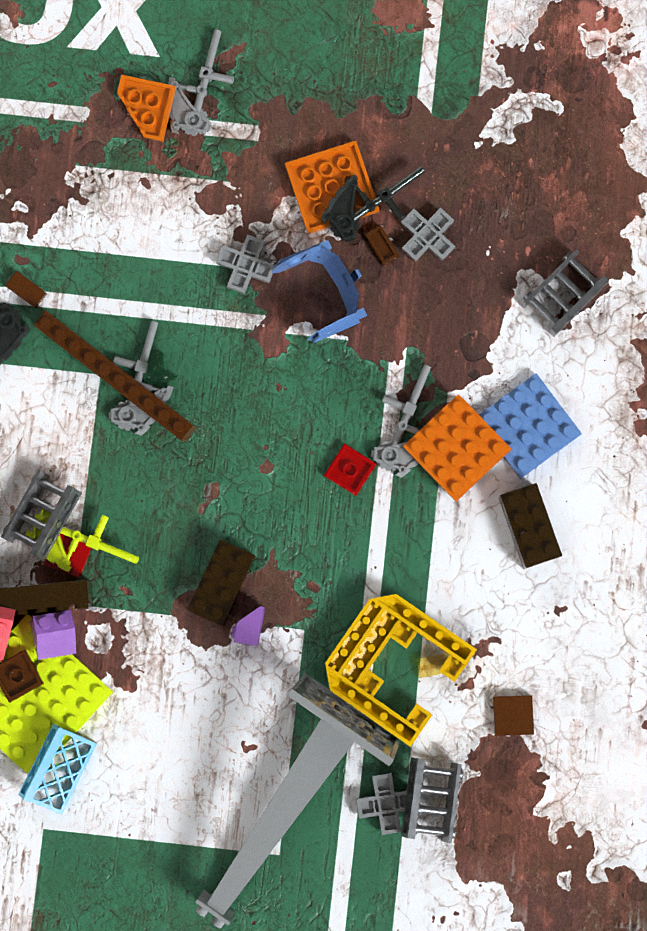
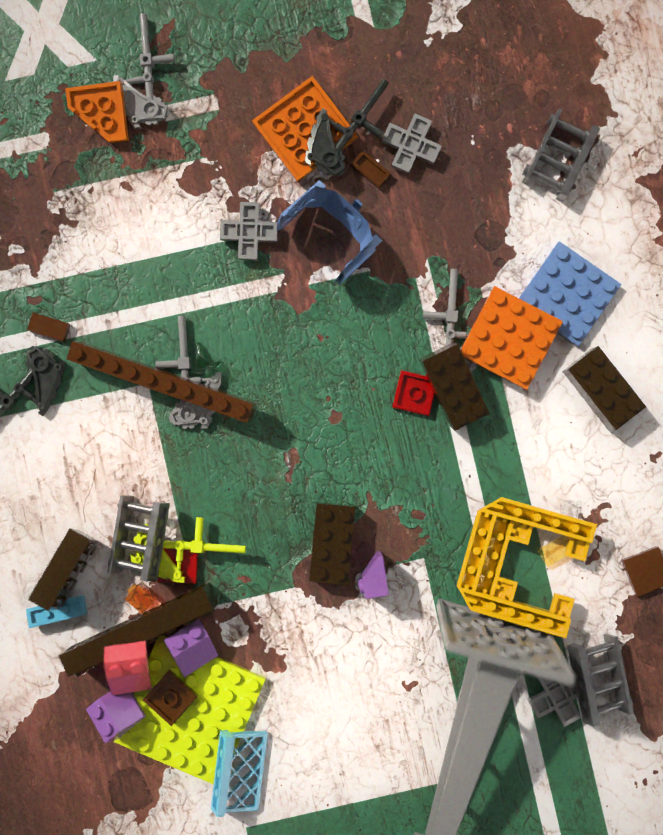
camera: 15 degrees left, 5 degrees up
none -> clear orange brick [125,582,158,615]
none -> dark brown brick [419,342,490,431]

